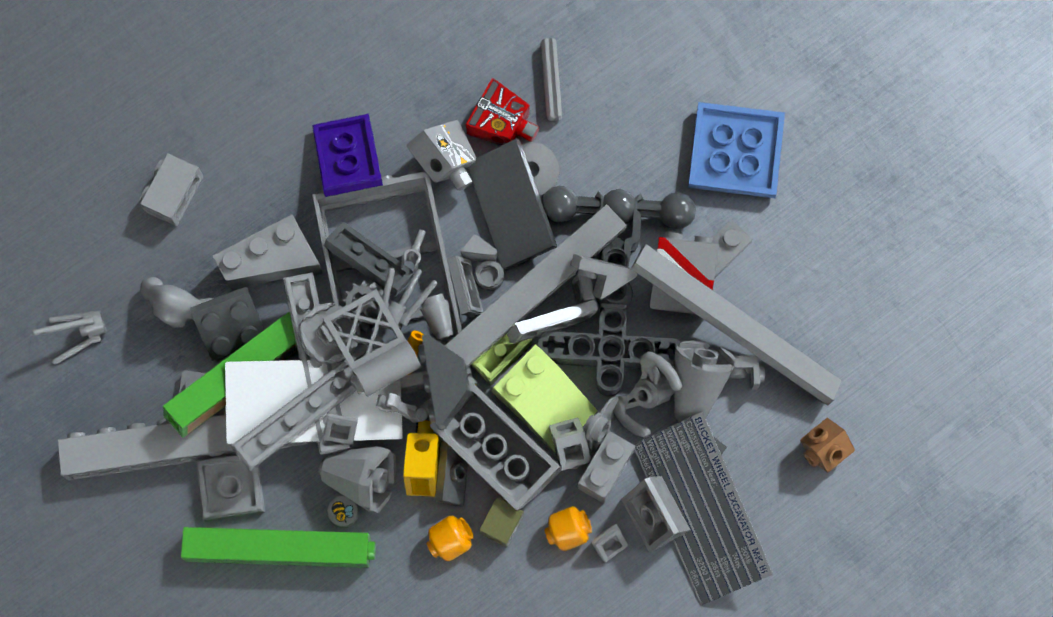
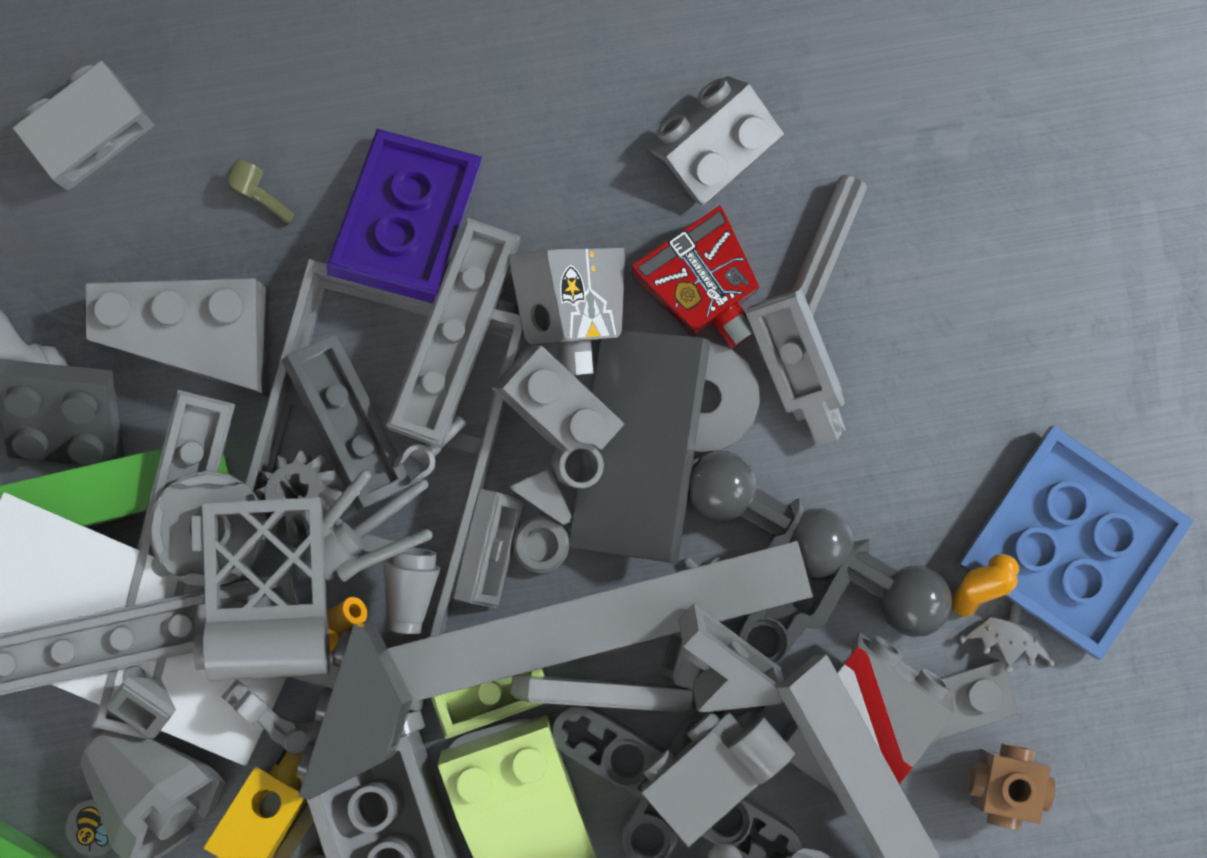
camera: 25 degrees right, 10 degrees up
none -> olive hand [228,159,296,225]
none -> light grey tile [387,218,521,449]
none -> light grey hinge [491,345,624,489]
none -> light grey hinge [641,710,795,847]
none -> light grey bracket [647,76,784,206]
none -> light grey hinge [746,288,846,446]
none -> light orange arm [952,554,1020,617]
none -> light grey piece [958,605,1055,673]
none -> medium nougat brick [967,743,1055,830]

